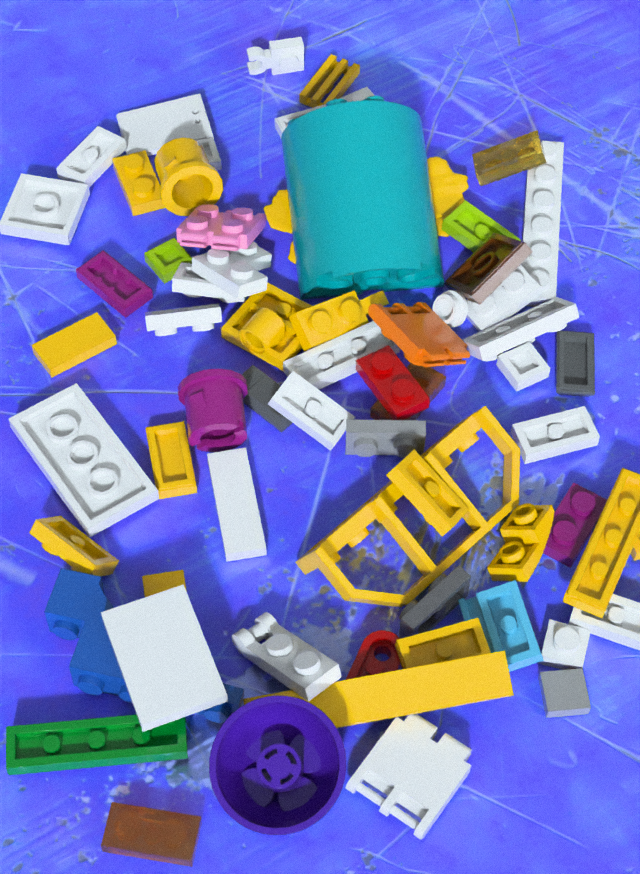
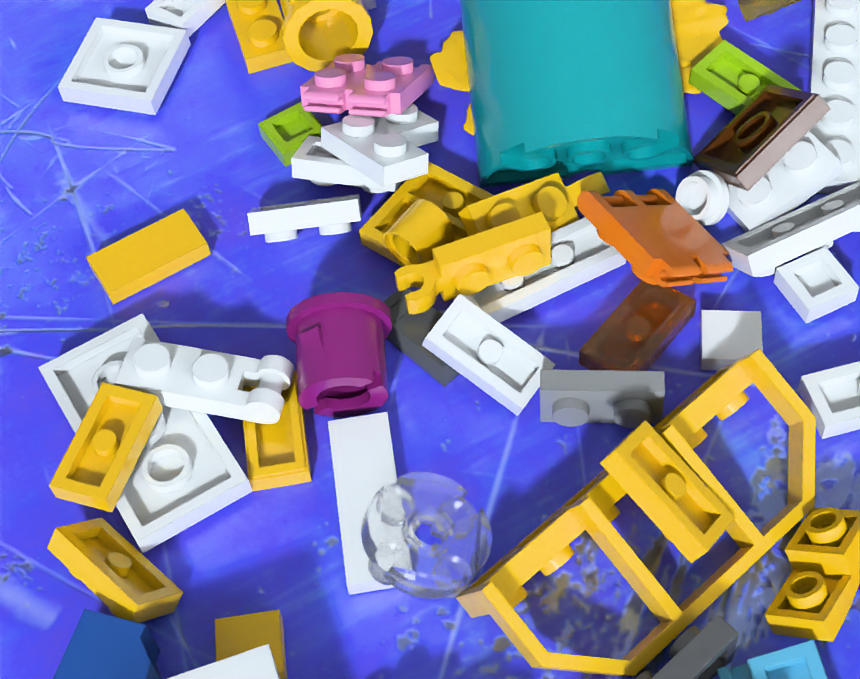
camera: 10 degrees right, 0 degrees up
magenta plate [76,250,153,318] -> none
red plate [355,345,430,420] -> none
none -> yellow plate [49,382,163,512]
none -> white plate [114,337,295,424]
none -> clear plate [361,472,492,599]
none -> yellow plate [394,212,551,314]
none -> white tile [700,310,763,370]

